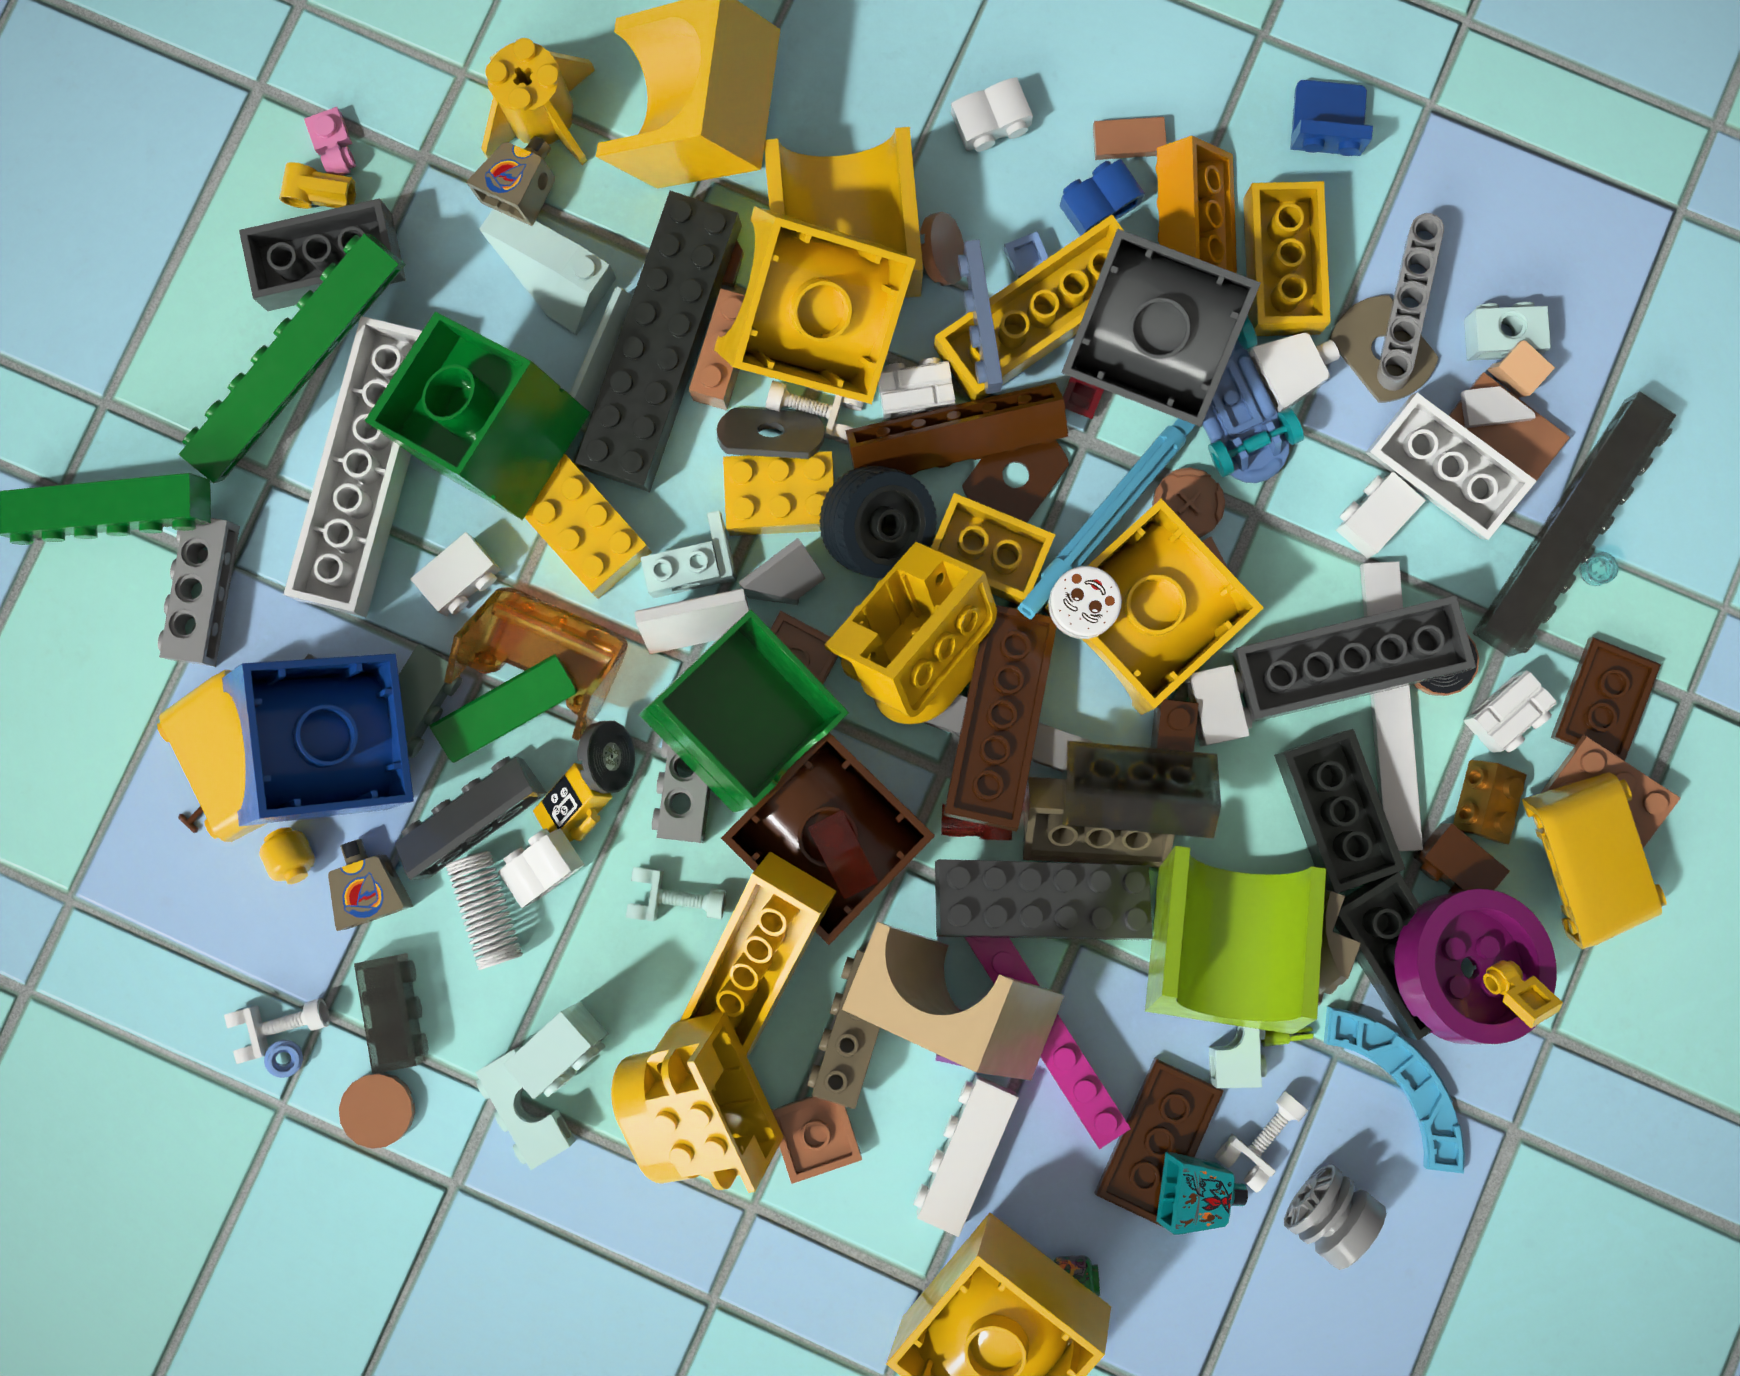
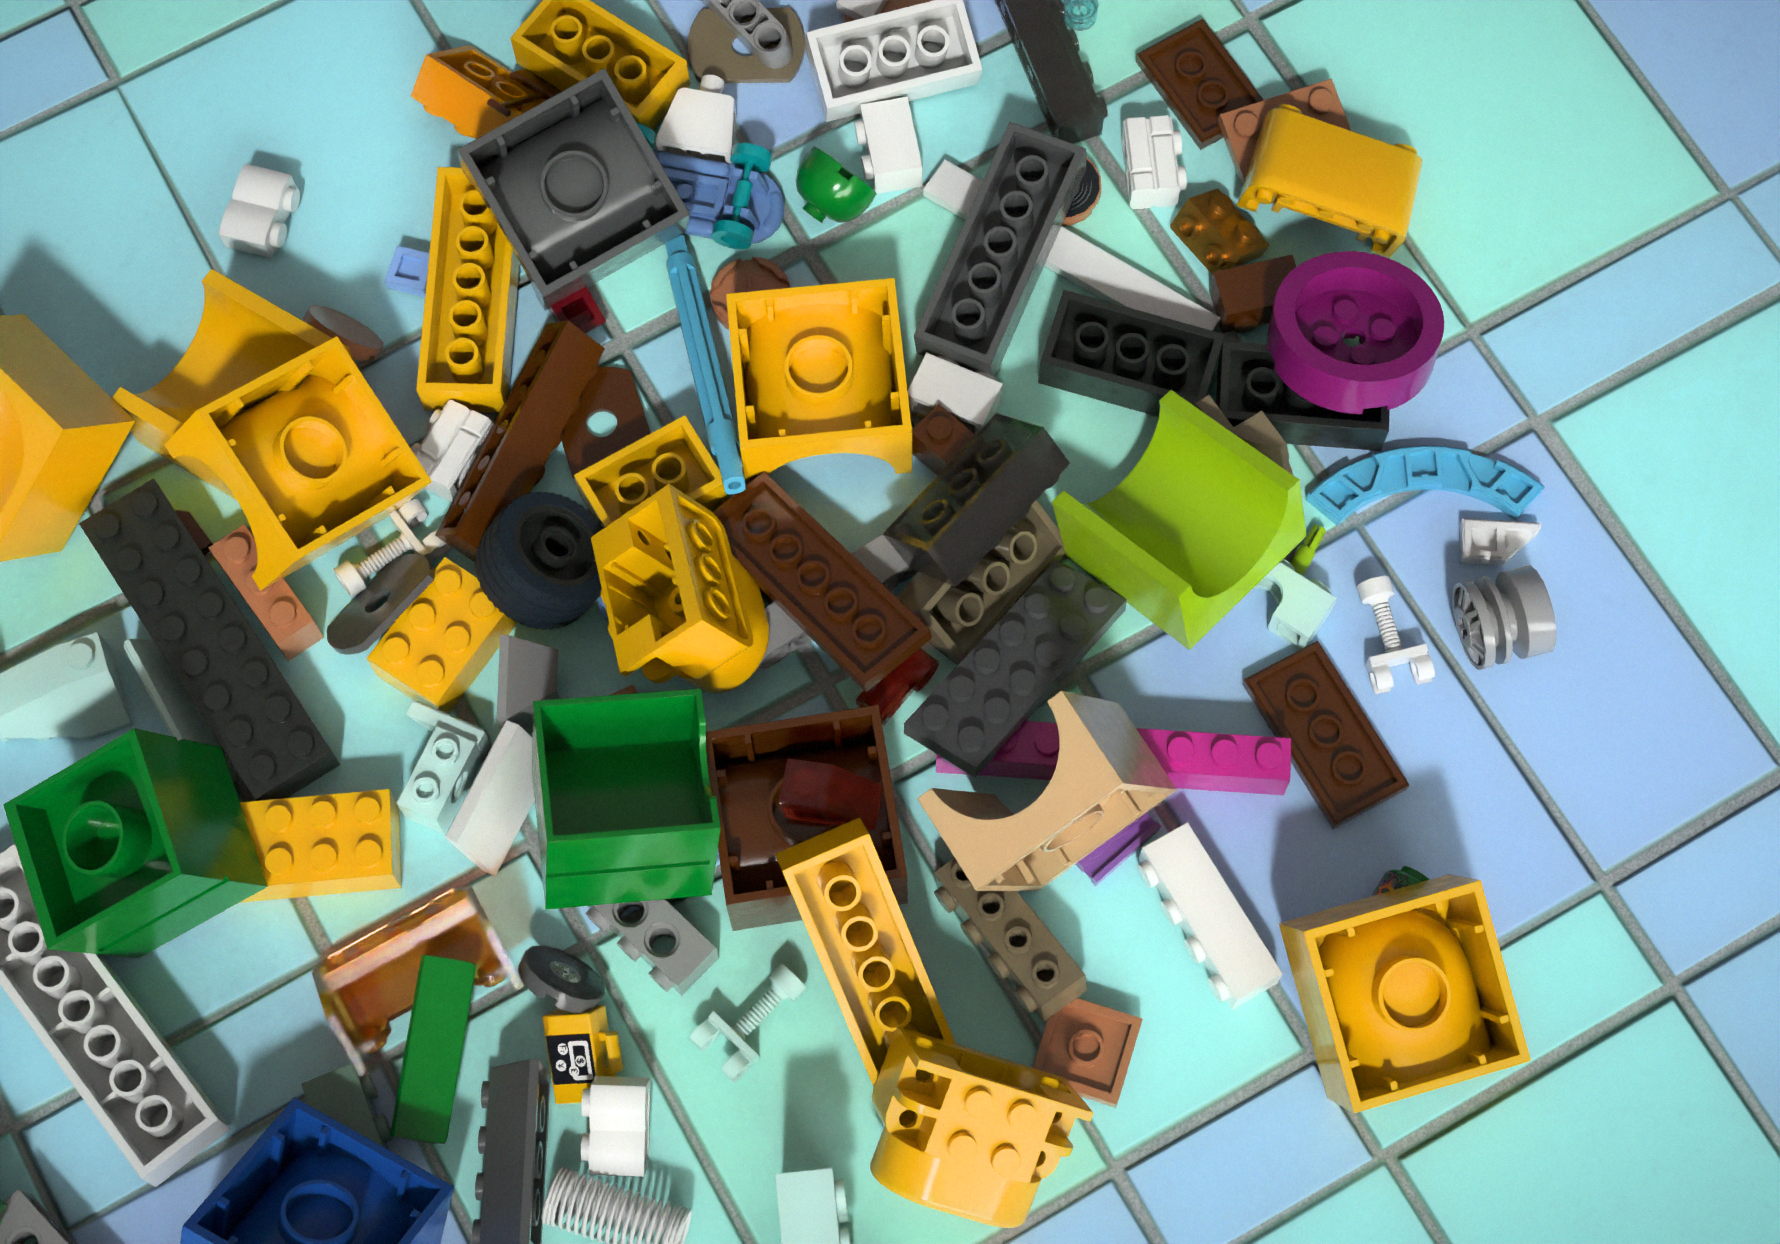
camera: 55 degrees left, 15 degrees down
white brick [410,532,501,616] -> none
sand blue plate [958,239,1003,394] -> none
white head [1048,566,1122,639] -> none
blue brick [1059,159,1145,236] -> none
nougat tile [1093,117,1166,160] -> none
teal torso [1156,1152,1248,1235] -> none
yellow plate [1483,960,1563,1028] -> none
none -> reddish brown piece [487,69,562,117]
none -> green cylinder [795,146,877,223]
none -> white tile [1460,519,1541,566]

